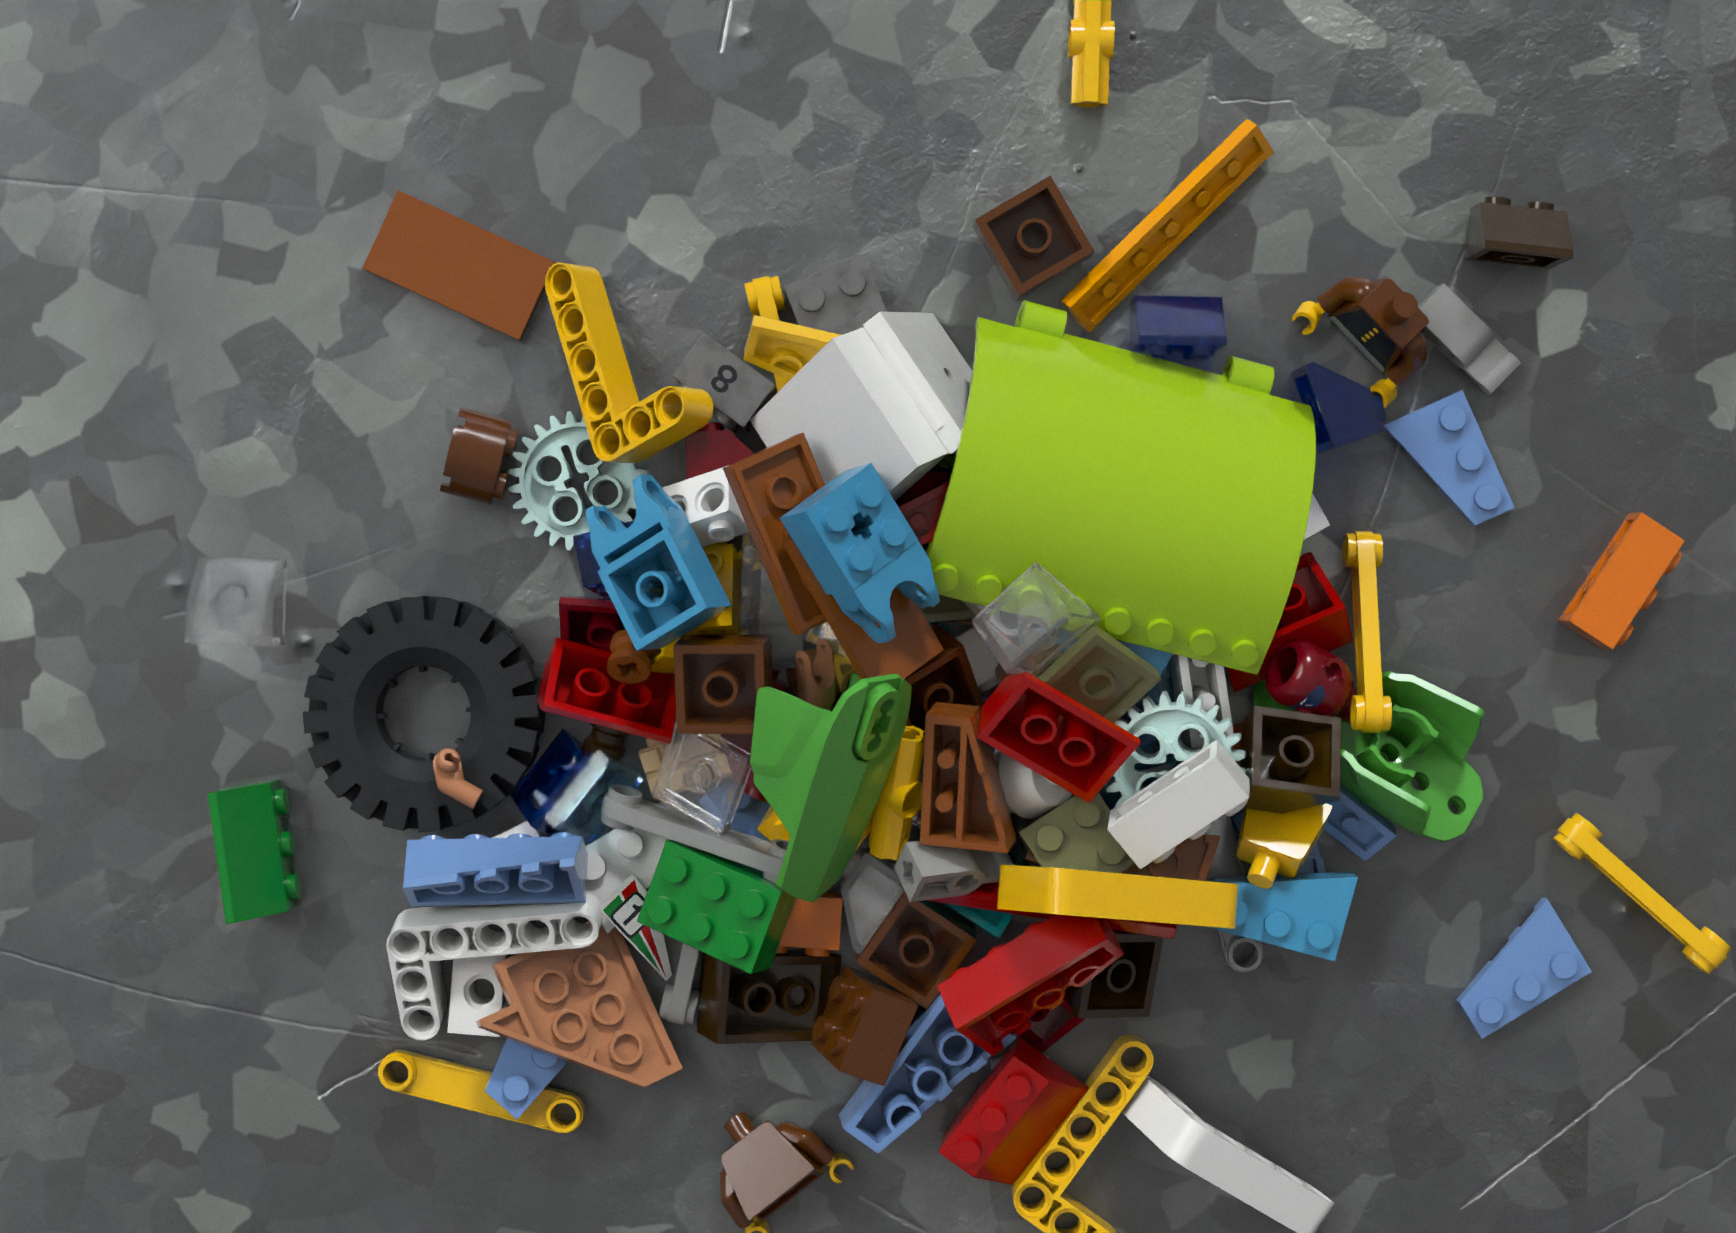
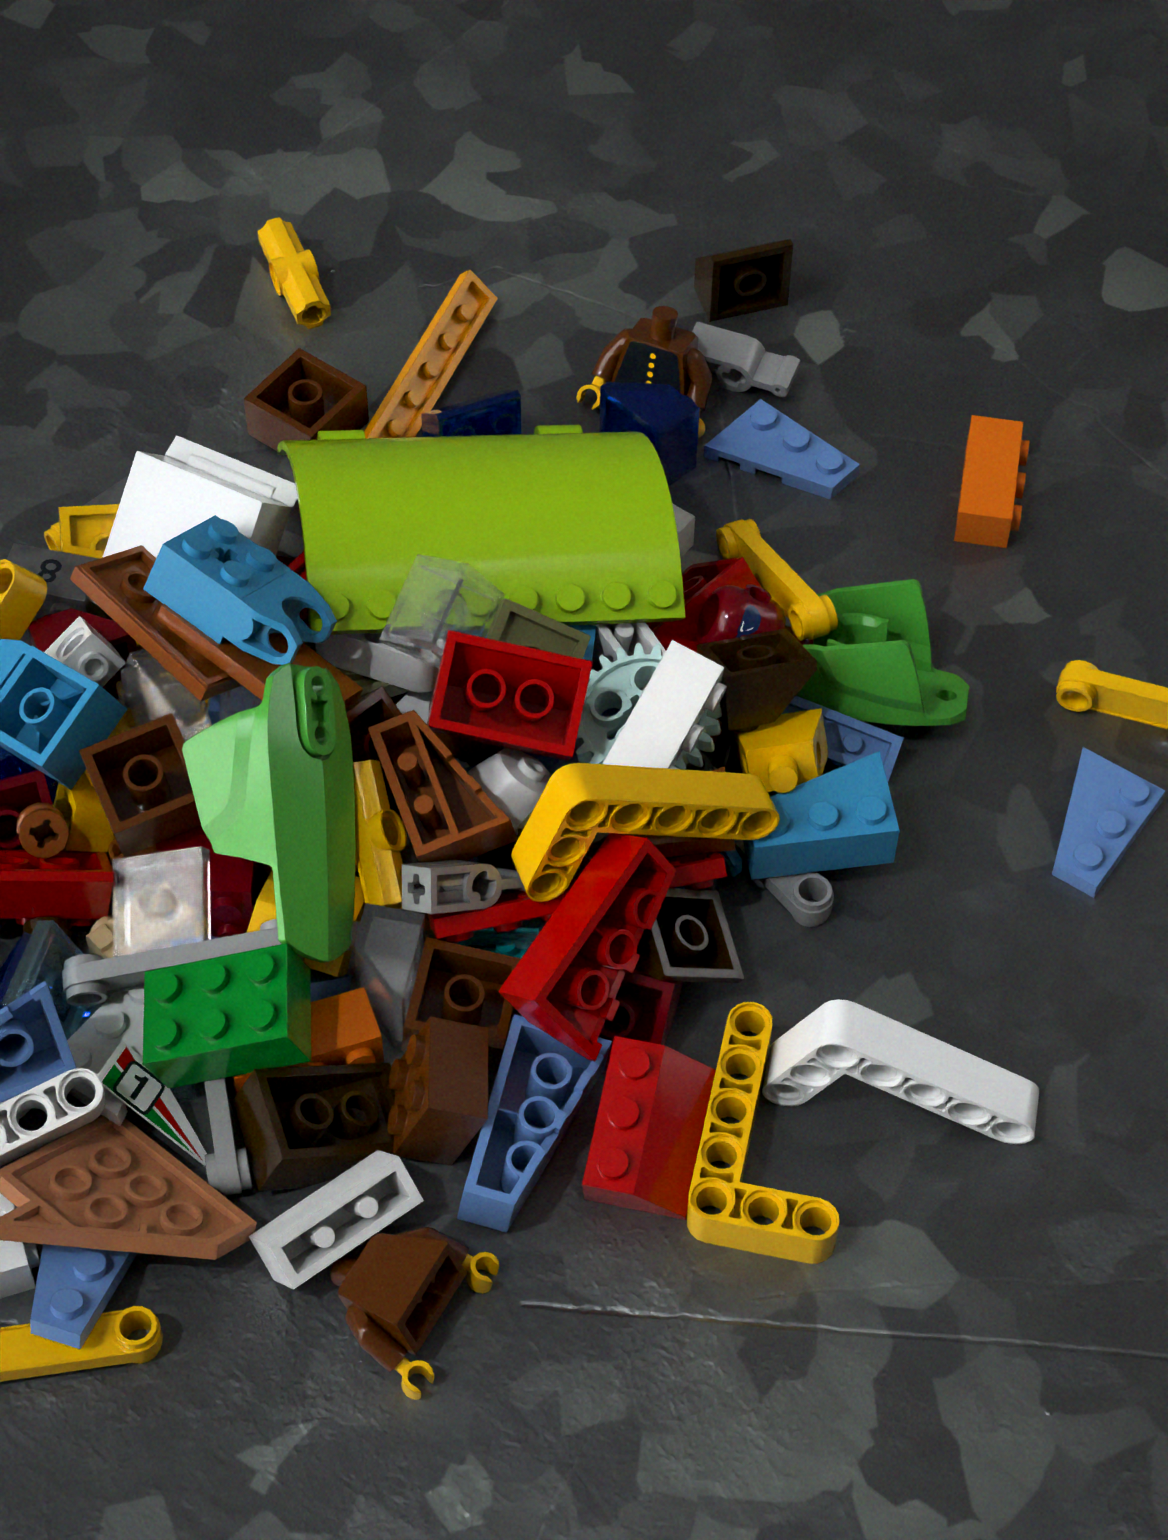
camera: 20 degrees left, 35 degrees down
none -> white brick [249,1150,424,1289]

